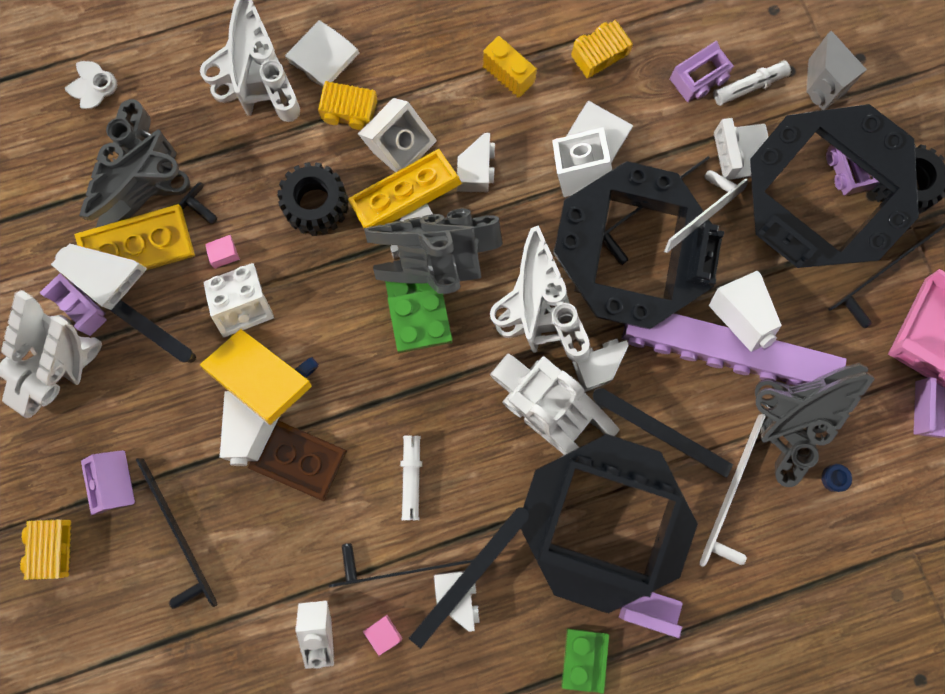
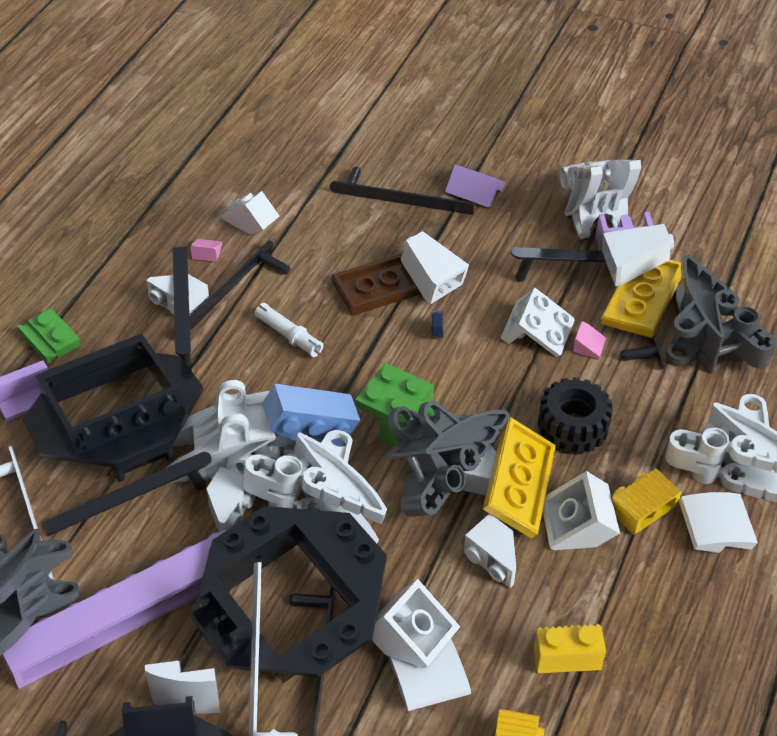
camera: 135 degrees right, 30 degrees down
yellow brick [20,520,71,580] -> none
yellow tile [200,329,312,425] -> none
white slope [709,271,782,352] -> none
none -> white slope [145,661,220,714]
none -> medium blue wedge [262,384,360,447]

